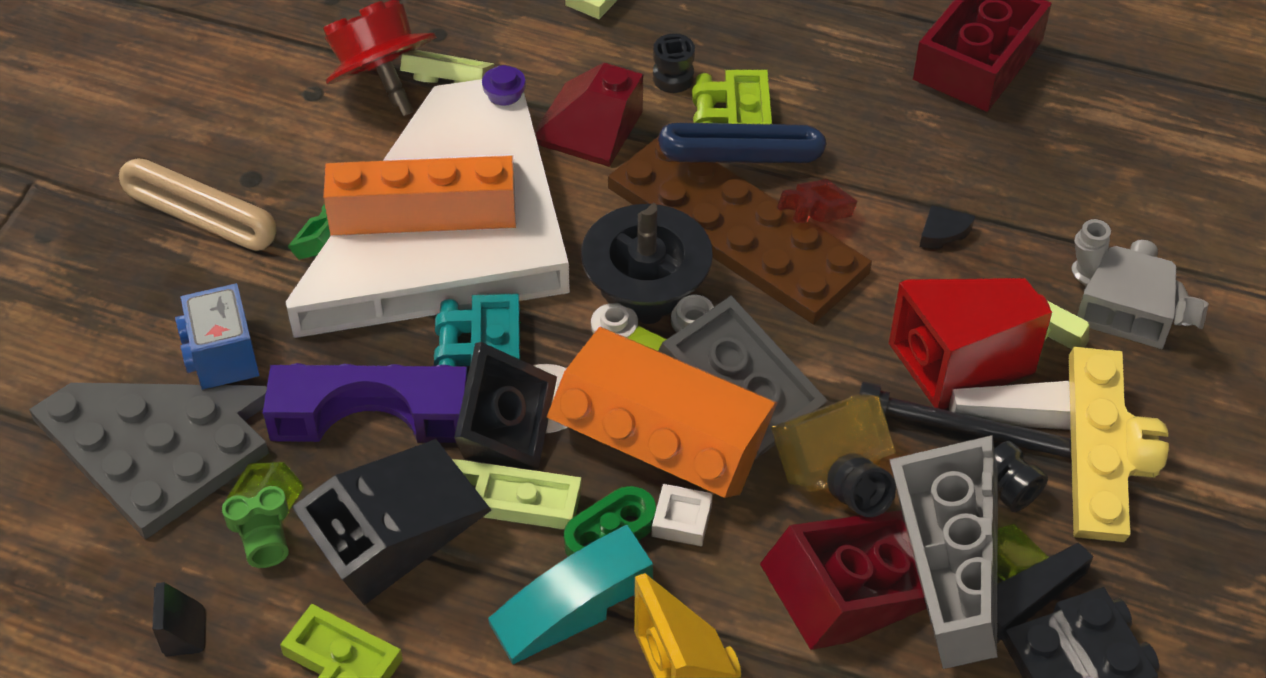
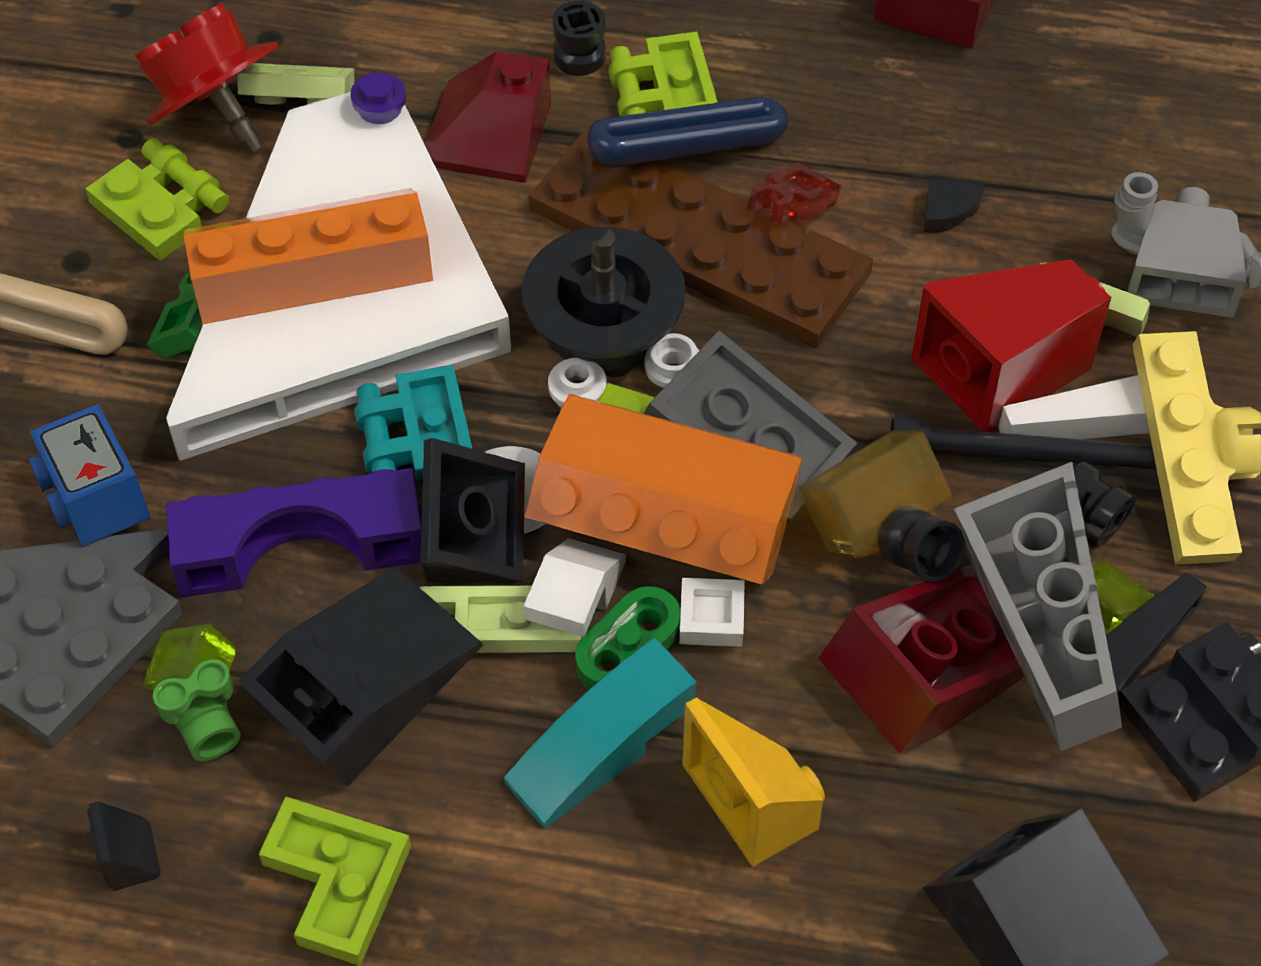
camera: 10 degrees left, 5 degrees up
none -> lime plate [85,138,230,261]
none -> white slope [523,538,626,637]

